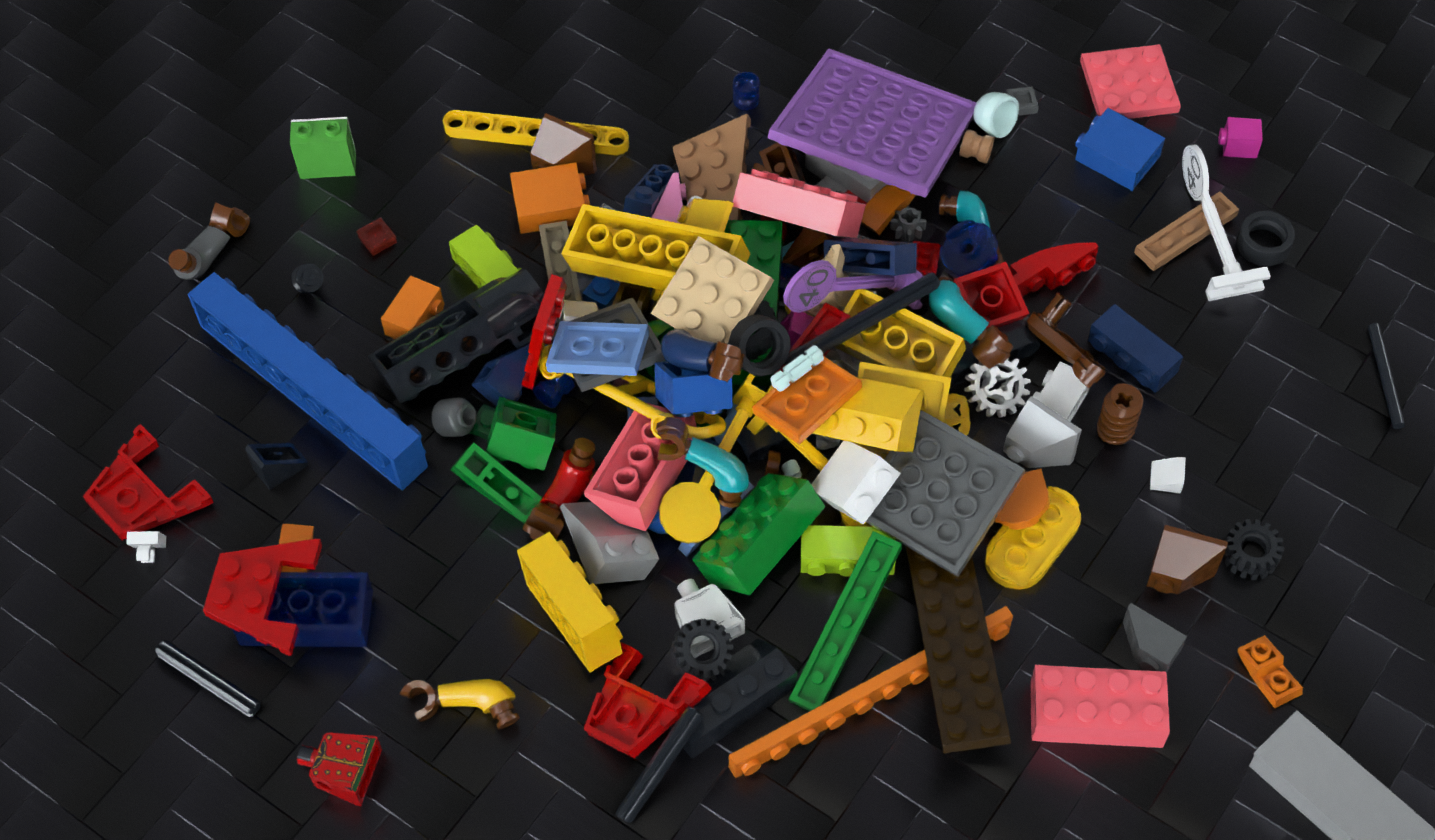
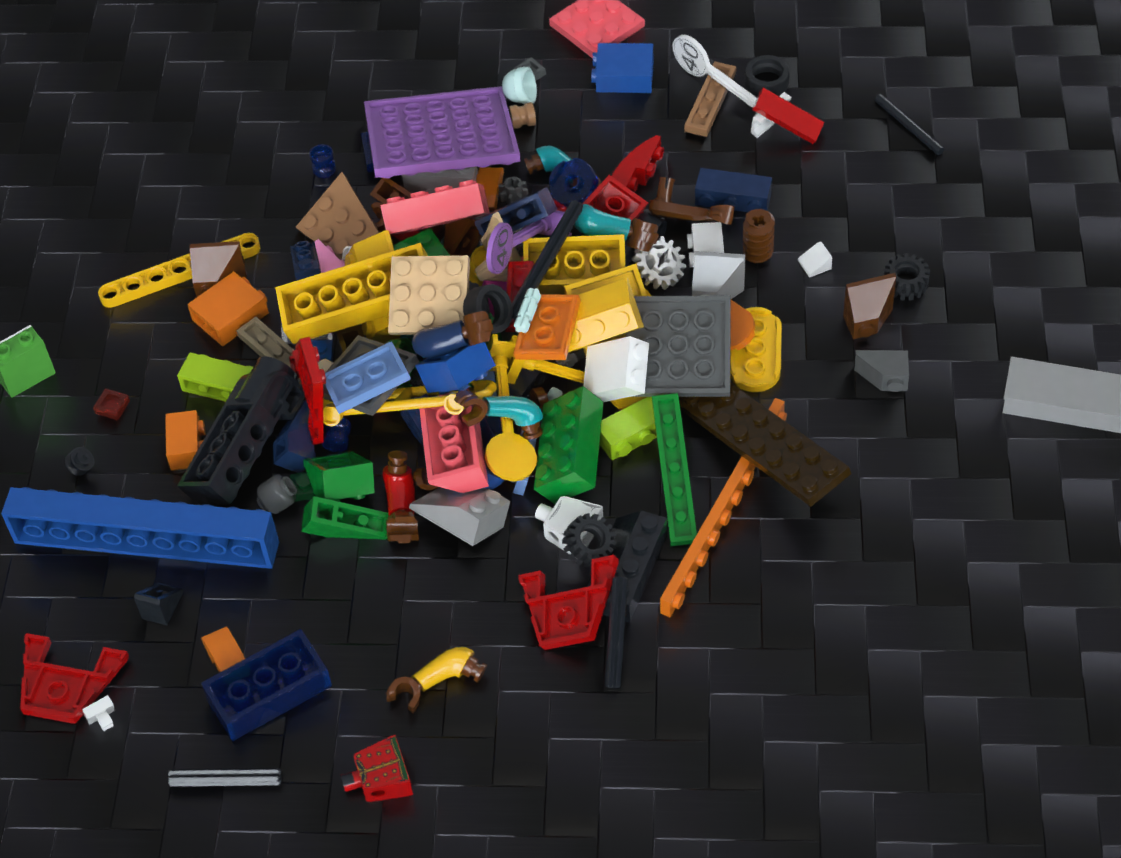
camera: 30 degrees left, 5 degrees down
red wing [203,539,322,656] -> none
yellow brick [517,532,623,672] -> none
coral brick [1031,665,1170,748] -> none
dark pink brick [1218,117,1262,158] -> none
orange slope [1238,635,1303,708] -> none
none -> red tile [752,88,824,144]

